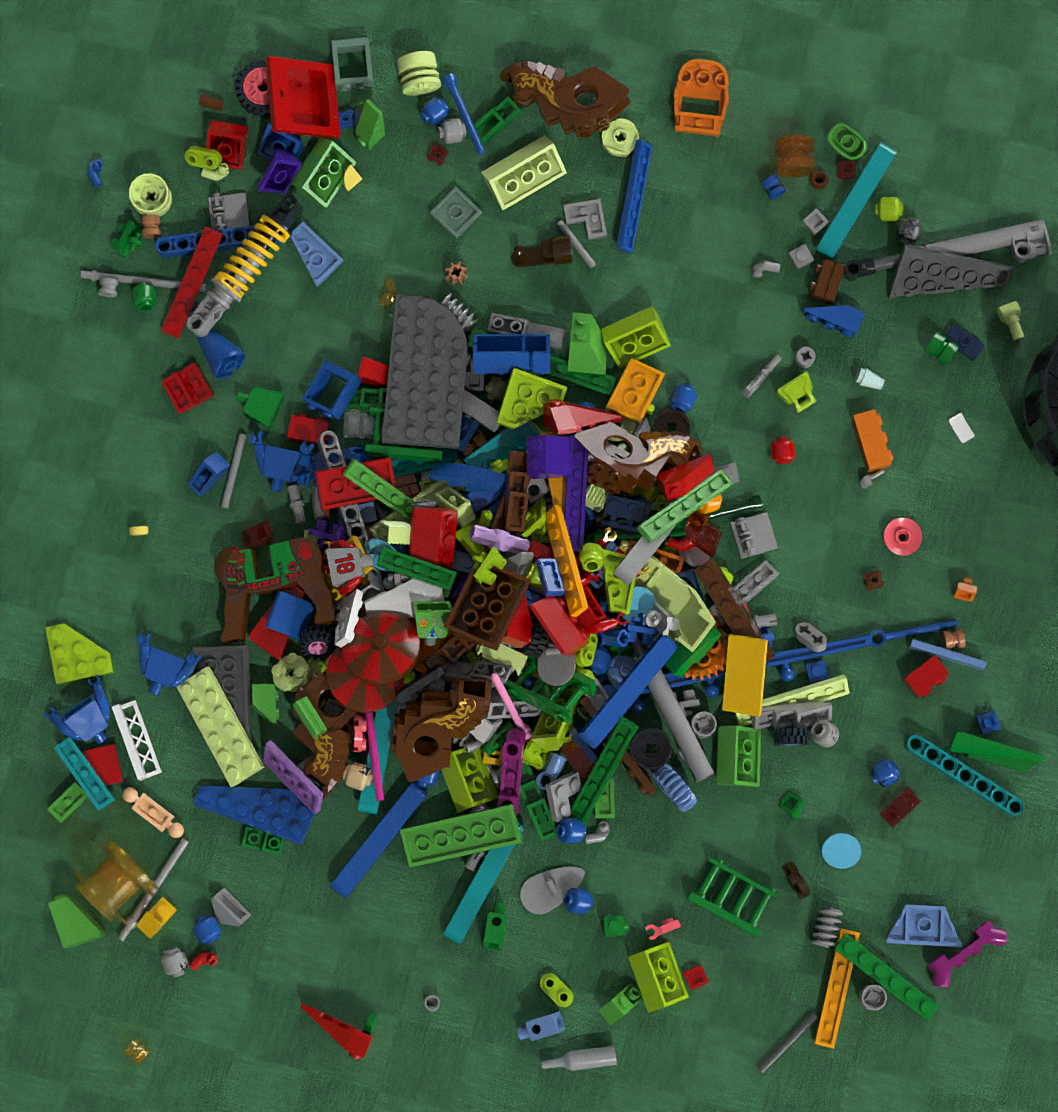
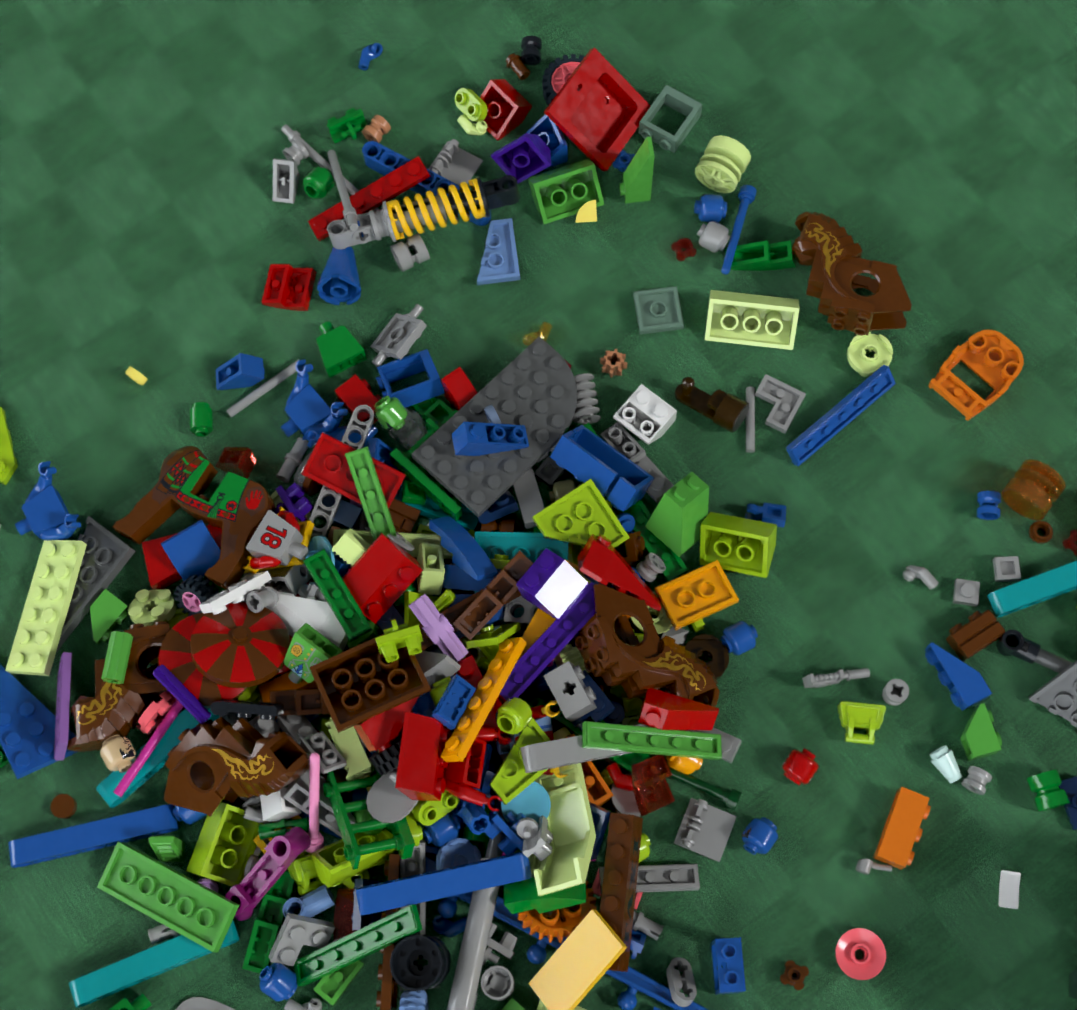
camera: 45 degrees right, 10 degrees down
yellowish green wheel [129,173,172,217] -> none
none -> reddish brown tile [50,794,77,819]
none -> bright green slope [149,836,185,862]
none -> dark purple axle [153,665,211,724]
none -> green brick [190,402,213,437]
none -> light grey bush [246,586,279,613]
none -> light grey slope [272,158,300,204]
none -> light grey bar [327,150,358,231]
none -> light grey plate [370,304,427,367]
none -> bright green head [374,396,408,431]
none -> light grey wheel [390,233,430,272]
none -> green tile [402,480,426,505]
none -> blue arm [432,916,467,938]
none -> blue slope [452,421,529,456]
none -> sand blue tile [484,404,501,424]
none -> black wheel [520,36,542,66]
none -> light grey brick [544,661,597,722]
none -> white slope [613,384,677,445]
none -> blue plate [616,513,635,533]
none -> reddish brown bracket [622,531,645,566]
none -> light grey wheel [636,552,666,582]
none -> blue window [710,937,746,995]
none -> blue head [741,817,778,855]
none -> blue plate [745,502,786,527]
none -> bright green slope [960,703,1002,761]
none -> light grey wheel [961,766,992,795]

